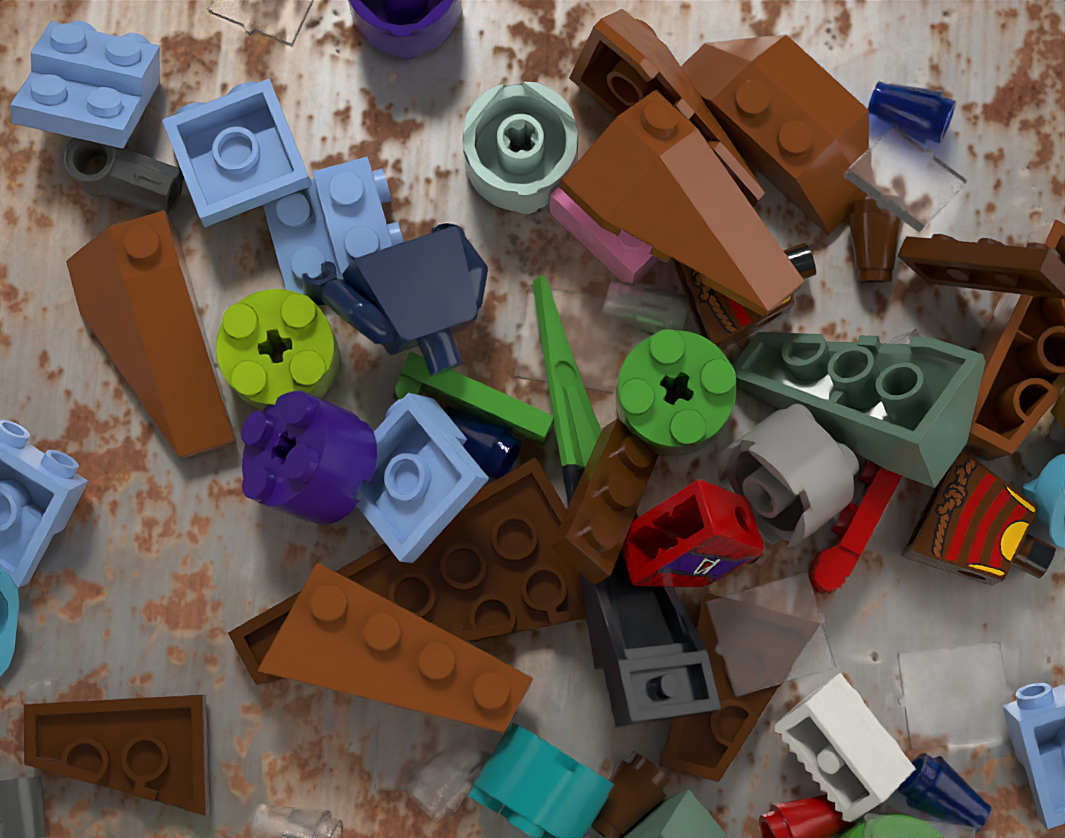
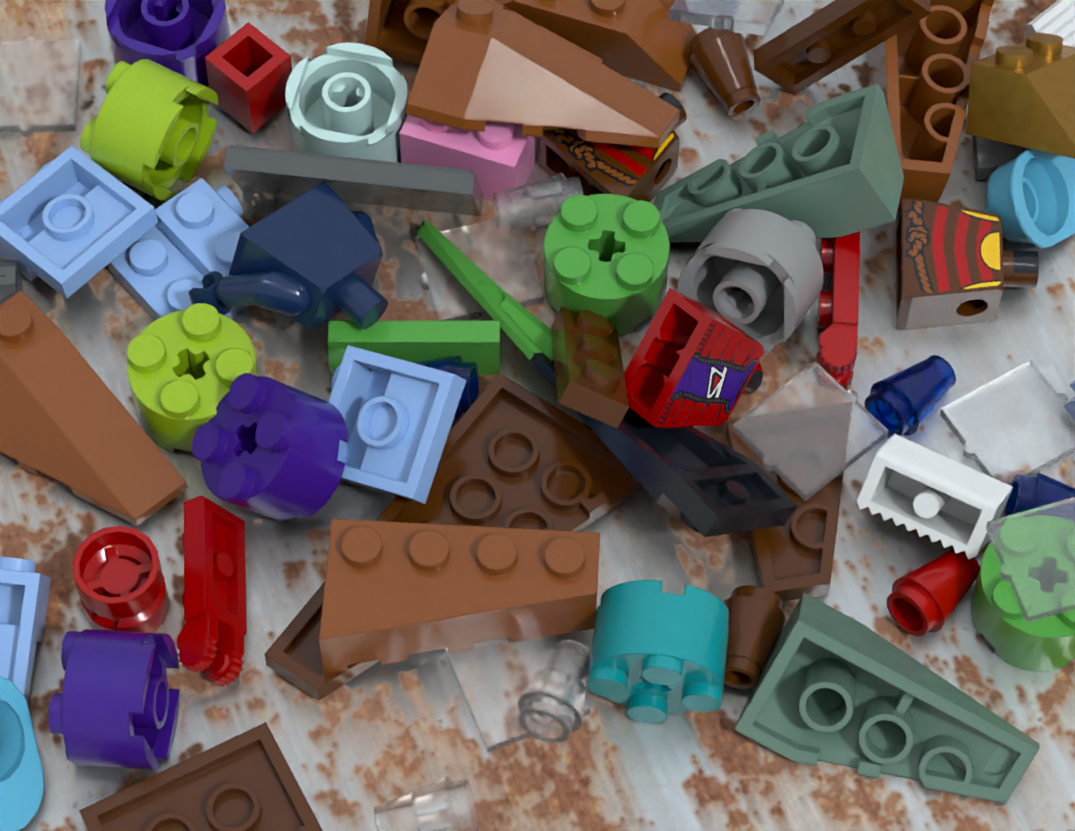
camera: 25 degrees left, 20 degrees down
none -> dark purple brick [48,629,180,770]
none -> red wheel [72,526,169,633]
none -> lime brick [80,59,219,201]
none -> red hinge [177,495,247,687]
none -> red brick [205,22,292,134]
none -> dark grey tile [223,145,484,216]
none -> clear blue cone [864,355,956,438]

